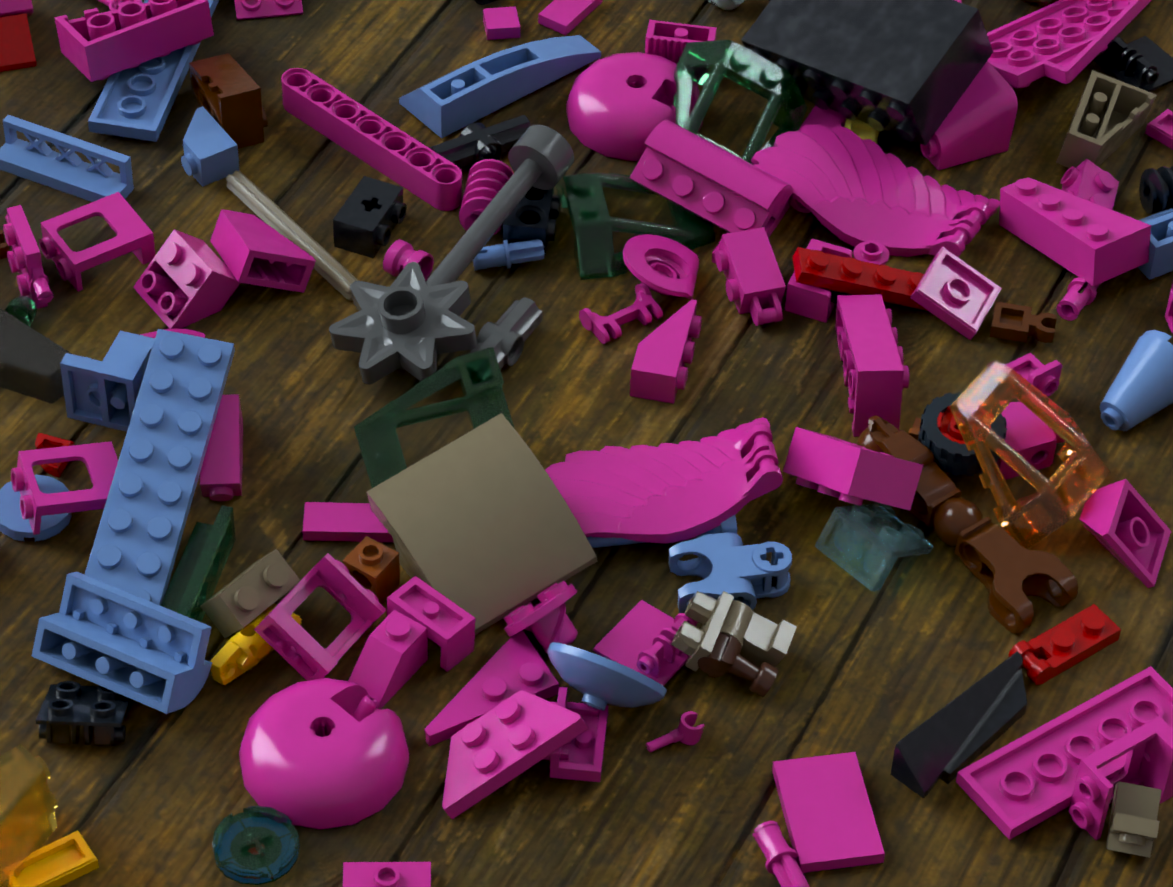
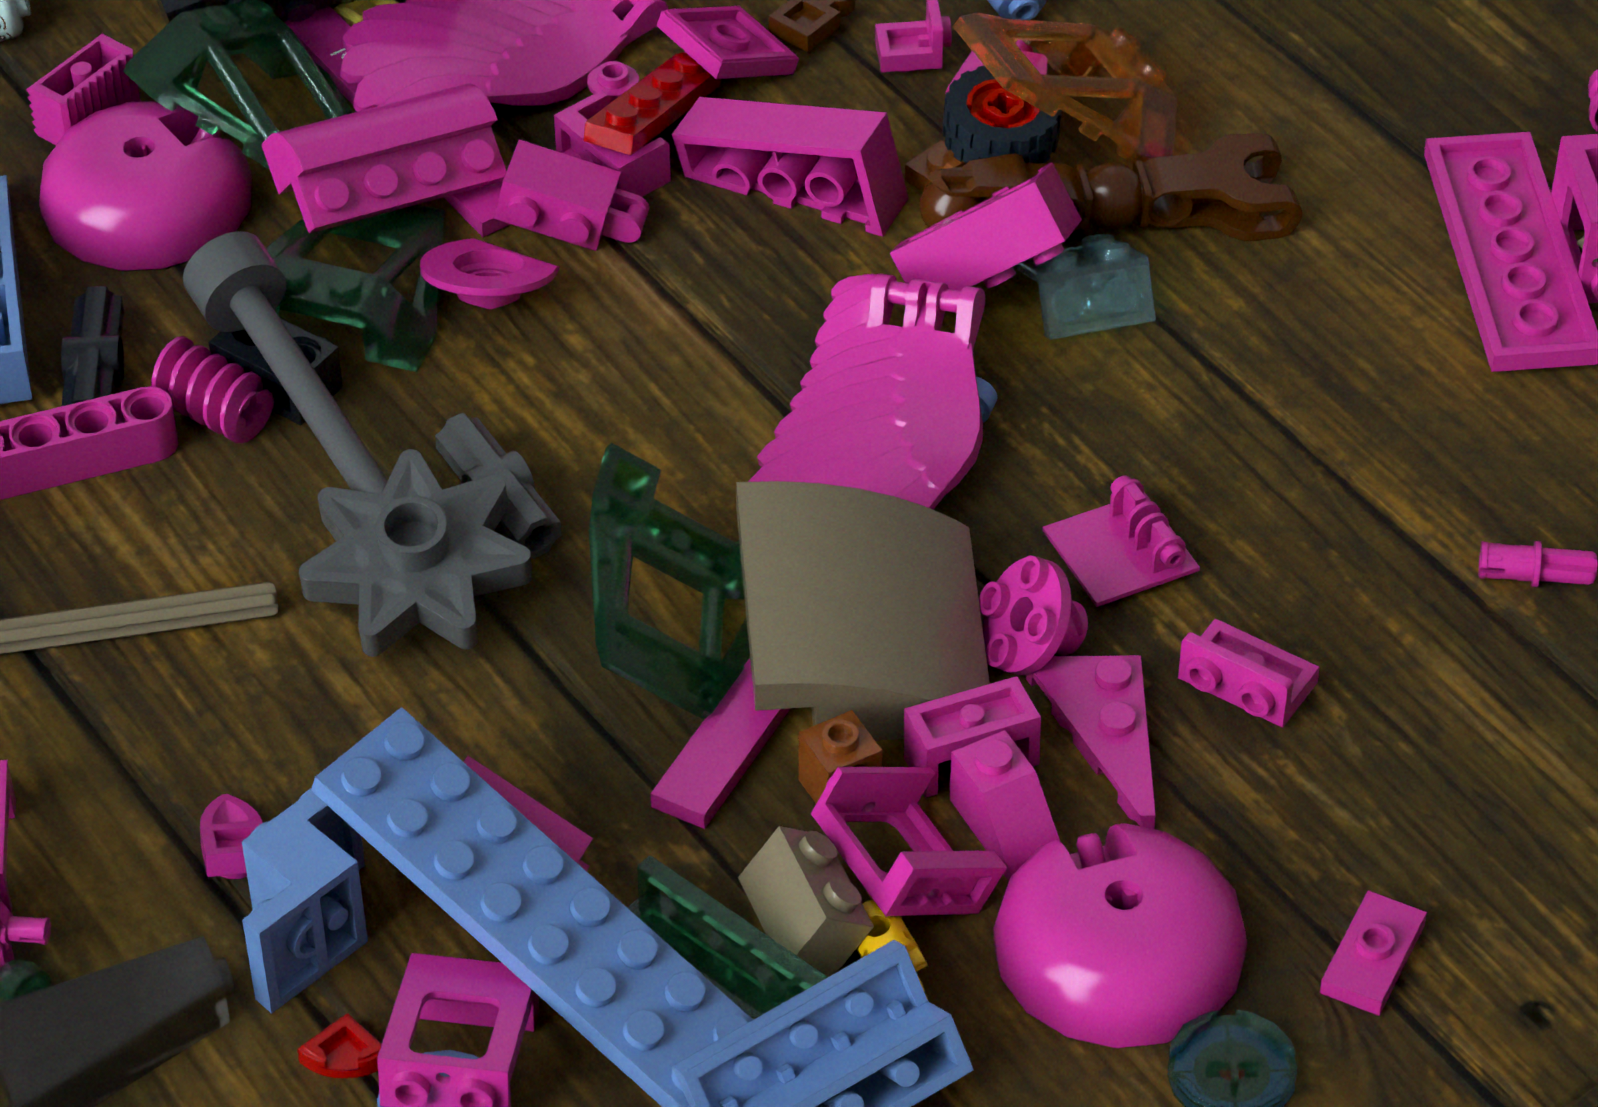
camera: 60 degrees left, 0 degrees up
dark pink slope [133,229,240,329] -> none
dark pink slope [210,209,316,293] -> none
black brick [333,176,407,258] -> none
dark pink wheel [383,239,434,281] -> none
dark pink wing [442,689,589,819] -> none
medium blue axle [473,239,545,271] -> none
medium blue dish [547,642,667,711] -> none
dark pink piece [579,283,663,344] -> none
dark pink slope [630,299,702,404] -> none
dark pink hand [646,711,705,752] -> none
medium blue piece [669,532,792,613] -> none
dark tan hips [671,591,797,697] -> none
dark pink tile [772,752,885,873] -> none
black wedge [890,652,1027,798] -> none
red plate [1008,604,1121,685] -> none
dark pink slope [1079,479,1171,588] -> none

